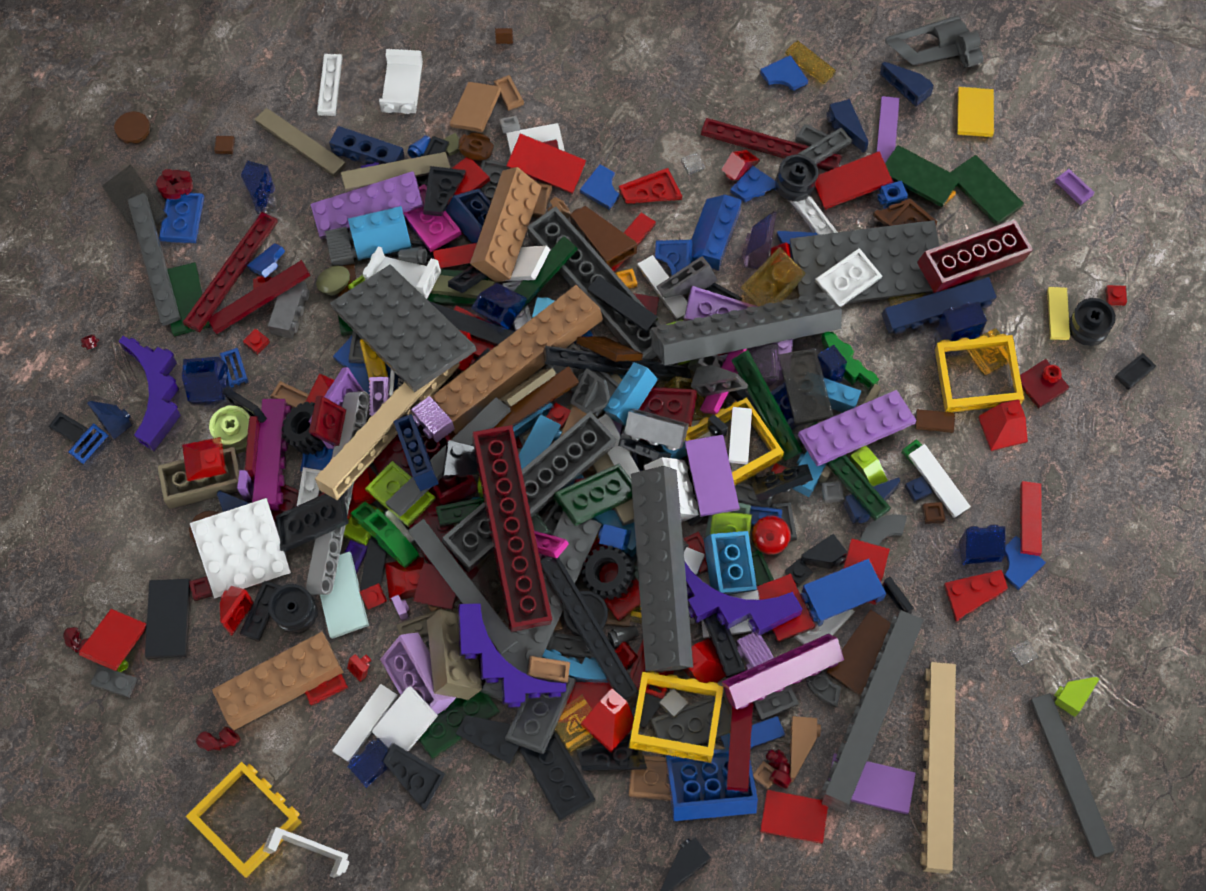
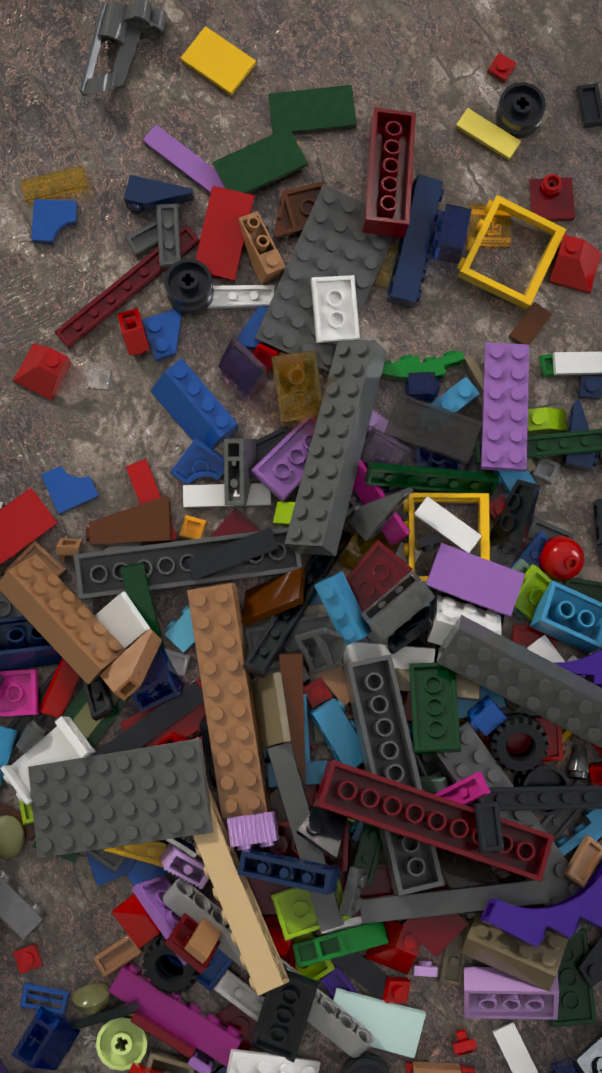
camera: 60 degrees left, 15 degrees up
white tile [372,687,438,751] -> none
red wing [619,168,682,204] -> none
blue brick [878,181,908,209] -> none
dark blue slope [879,62,934,107] -> none
medium lavender tile [1055,169,1095,205] -> none
none -> red slope [13,343,72,401]
none -> olive hat [72,983,110,1015]
none -> medium nougat slope [100,628,162,701]
none -> medium nougat tile [184,918,222,964]
none -> medium nougat slope [238,211,286,285]
none -> dark grey plate [339,866,367,916]
none -> black tile [473,801,504,853]

